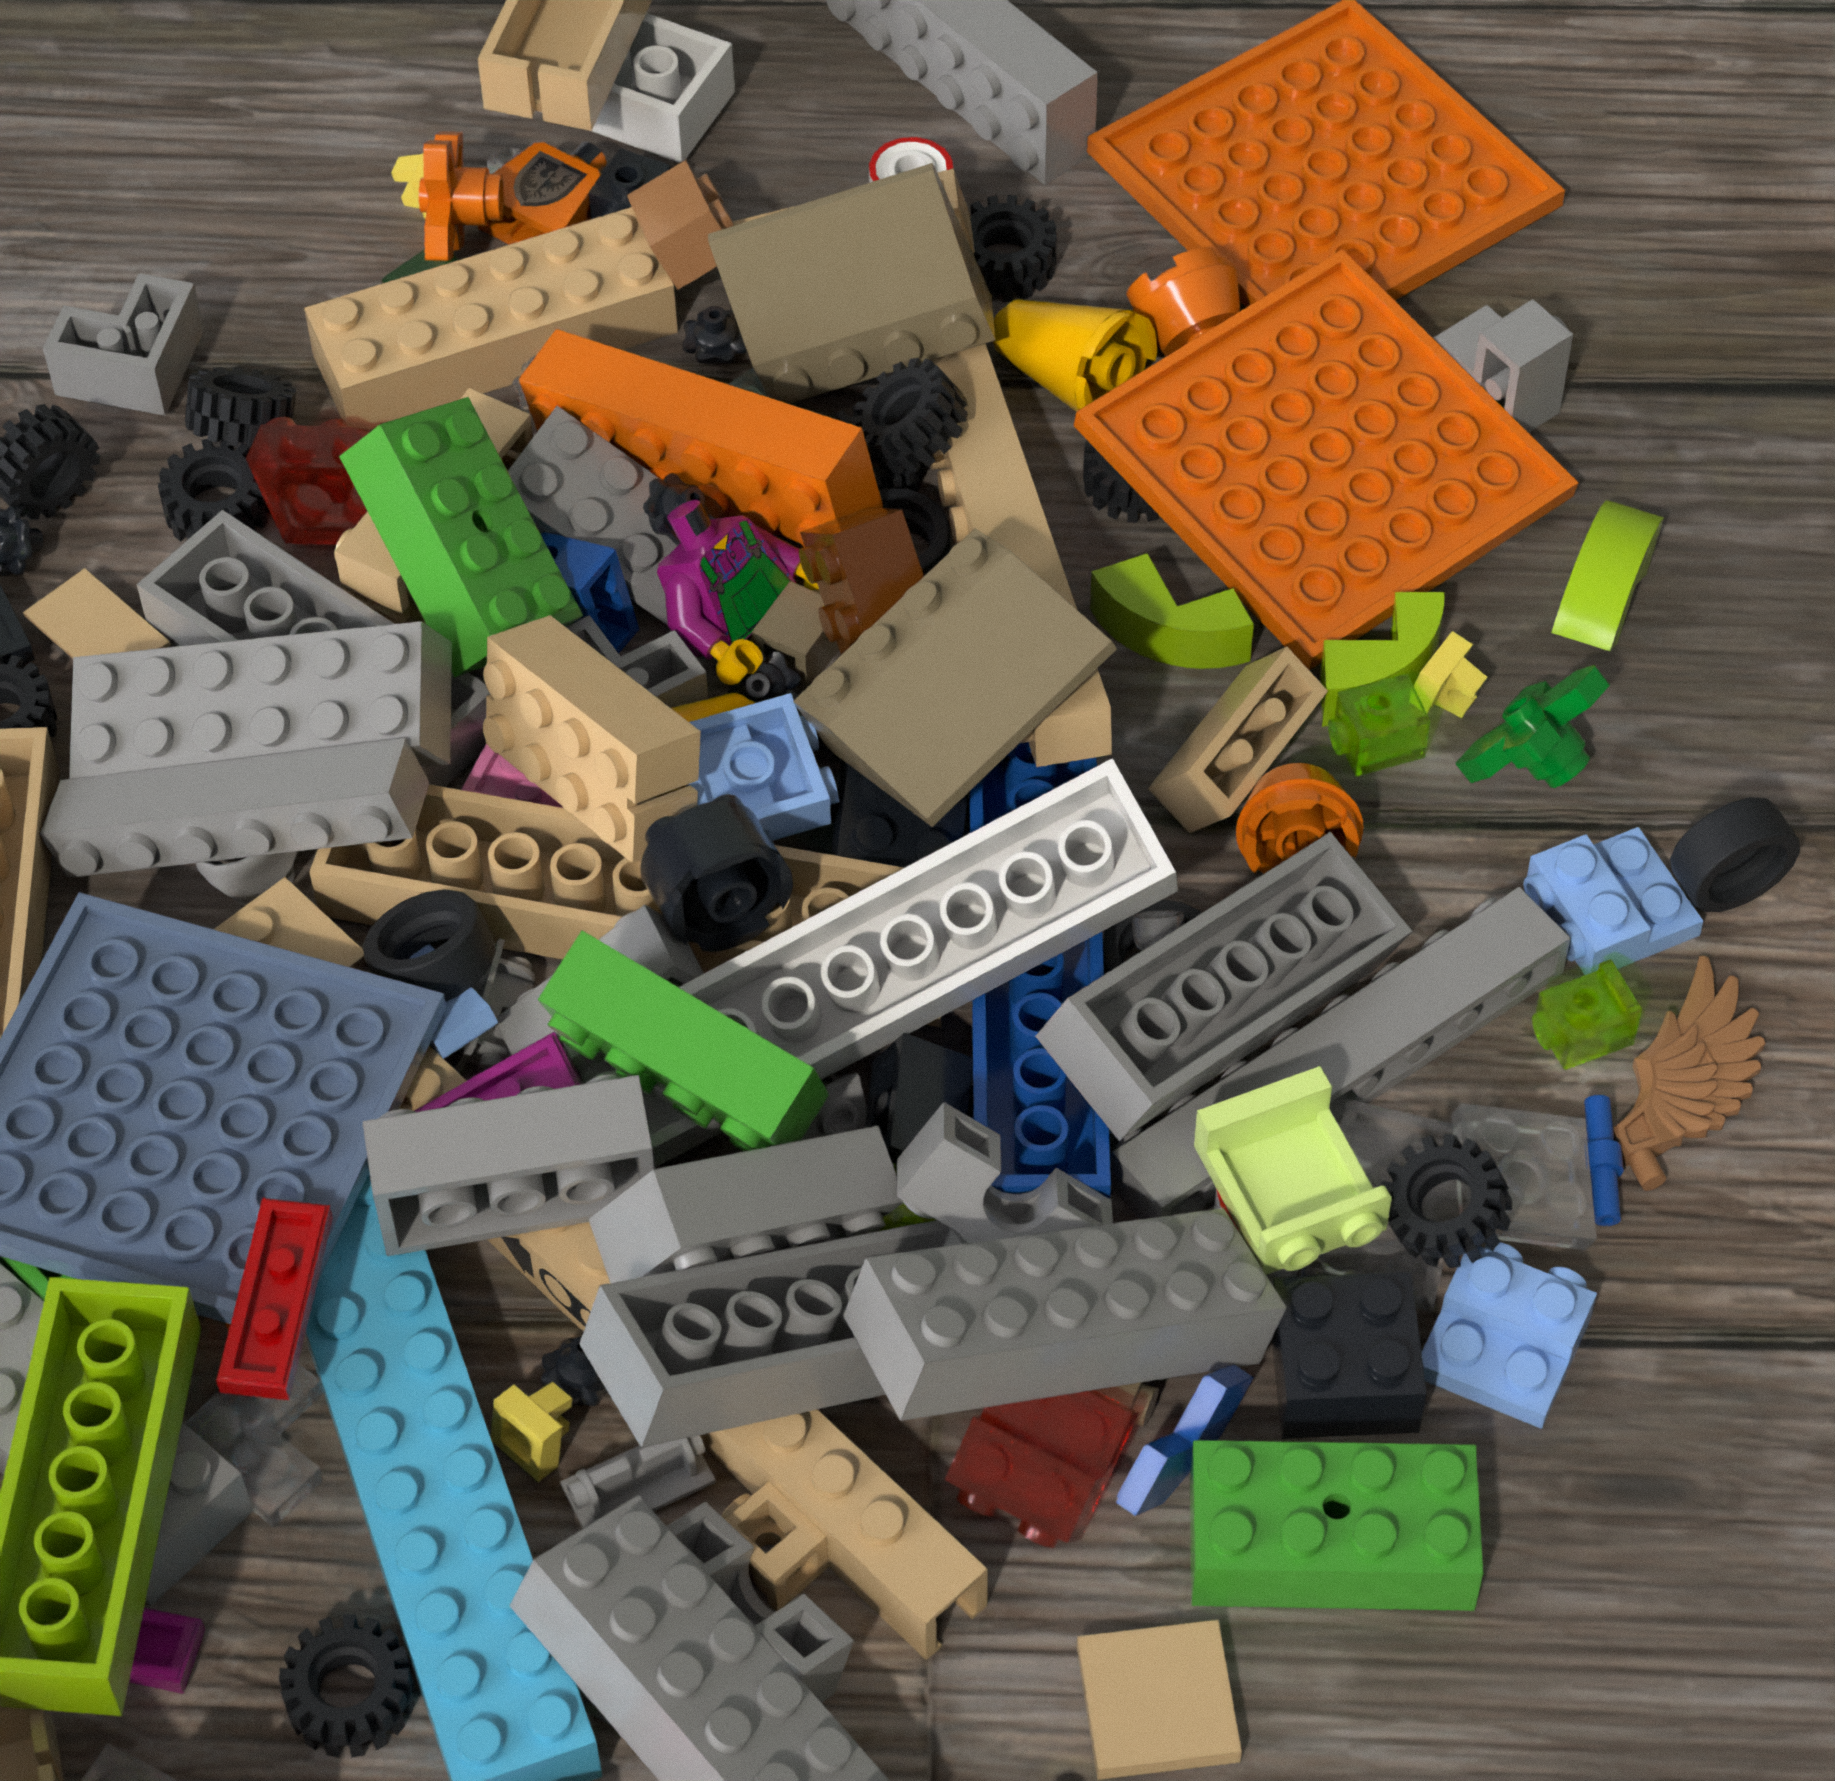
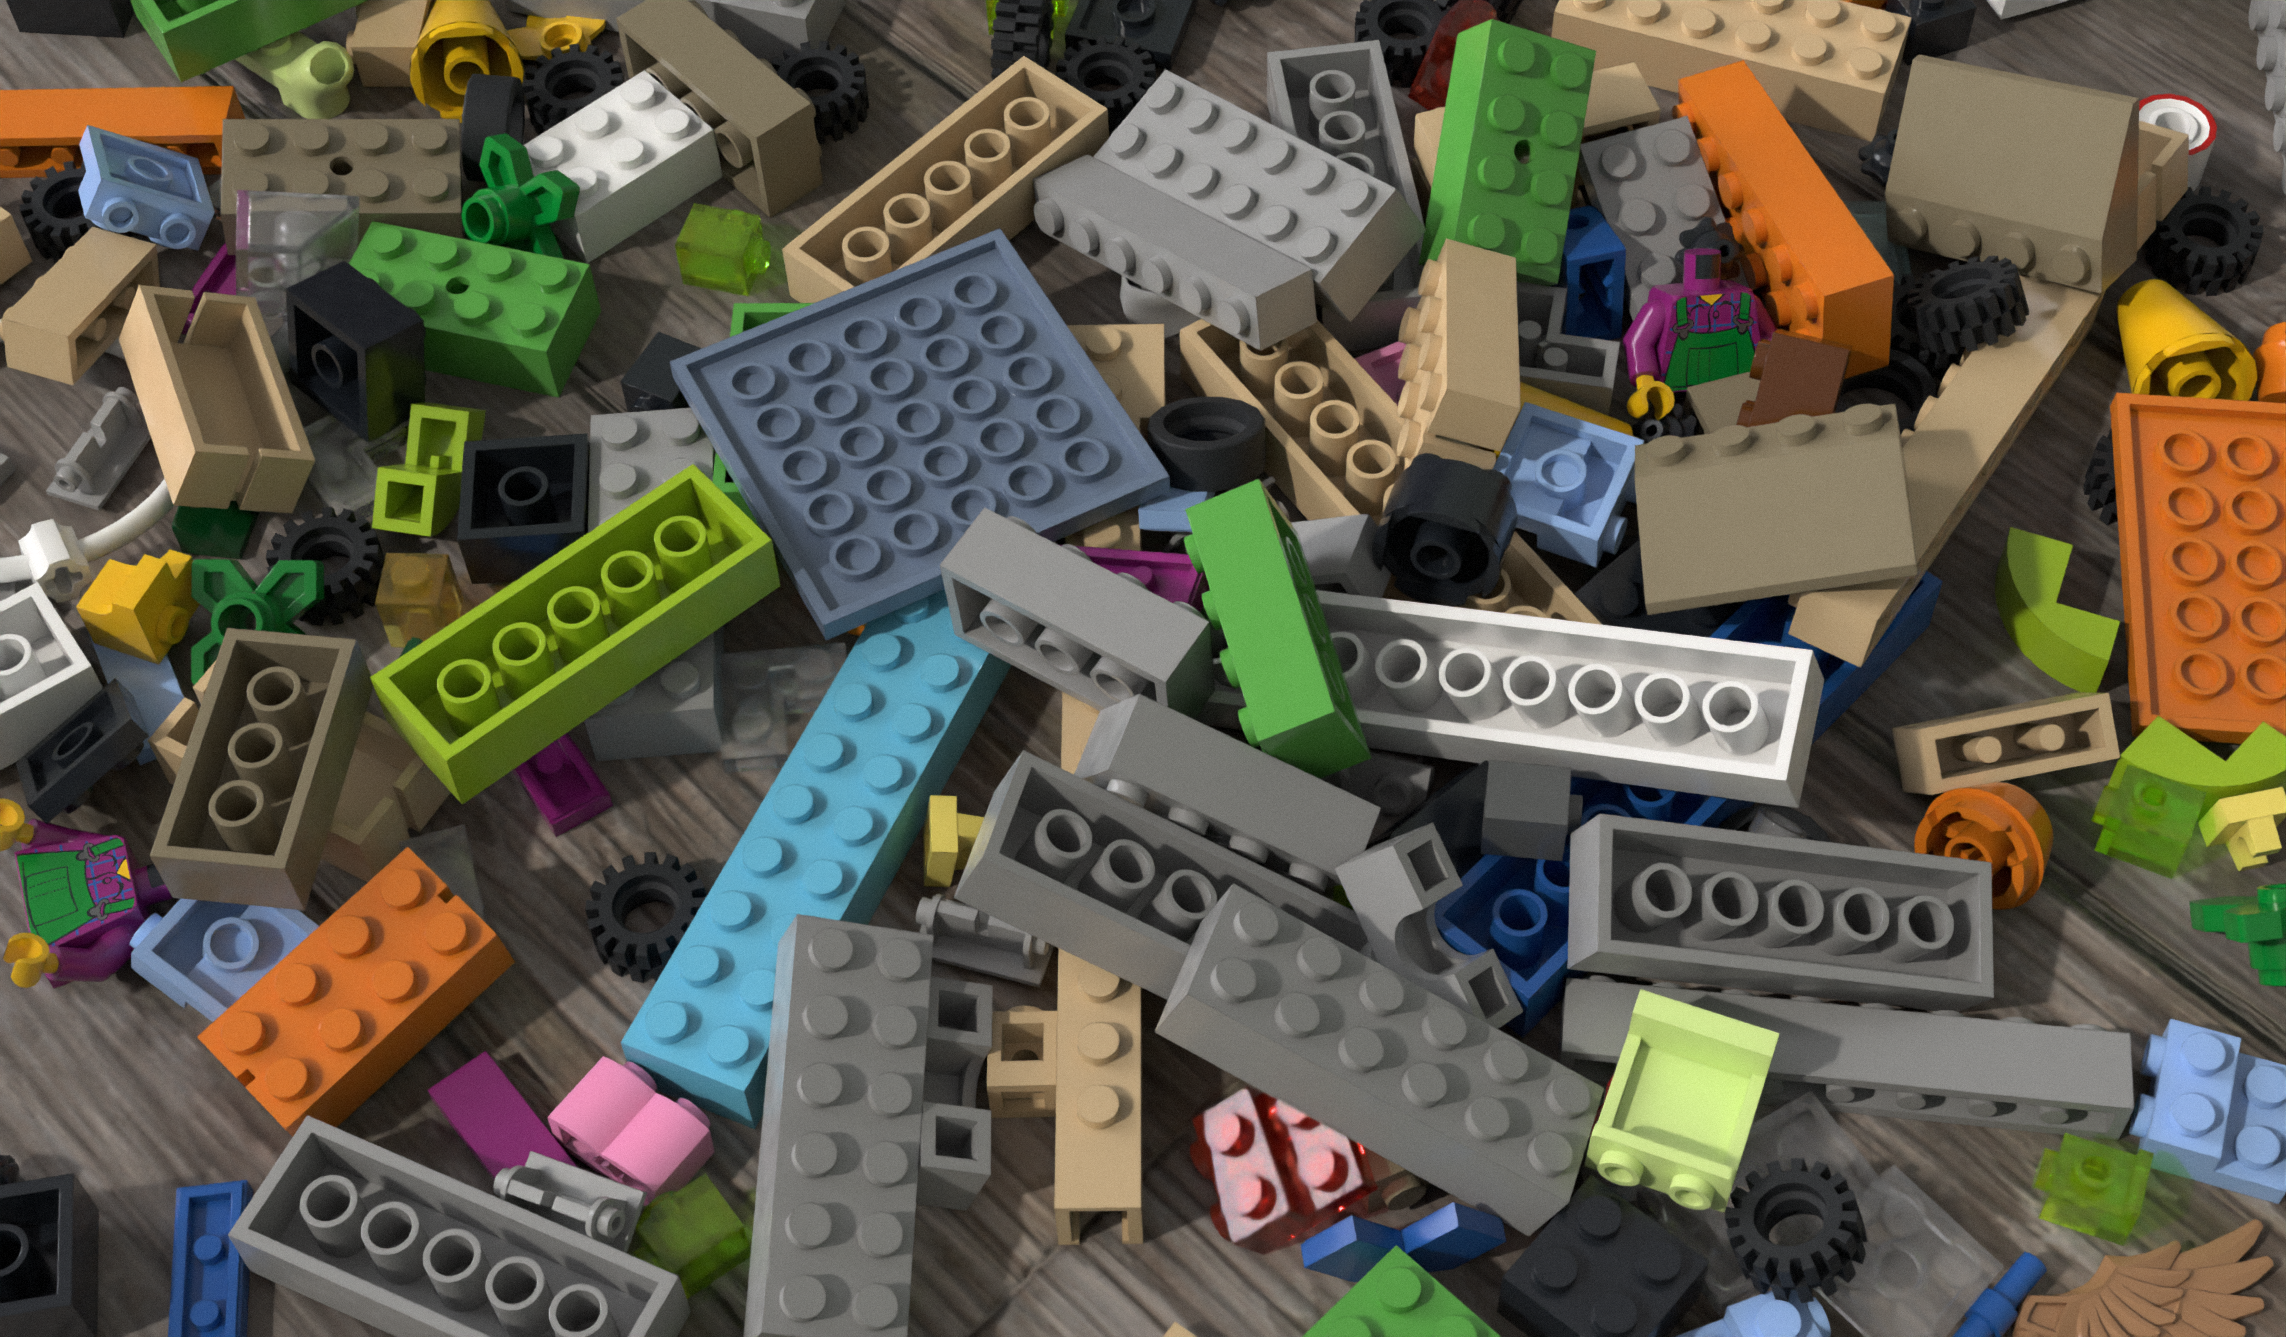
camera: 45 degrees right, 0 degrees up
tan piece [23,568,171,658] -> none
red tile [216,1198,333,1400] -> none
medium nougat brick [627,160,735,290] -> none
none -> dark grey brick [1480,760,1583,861]

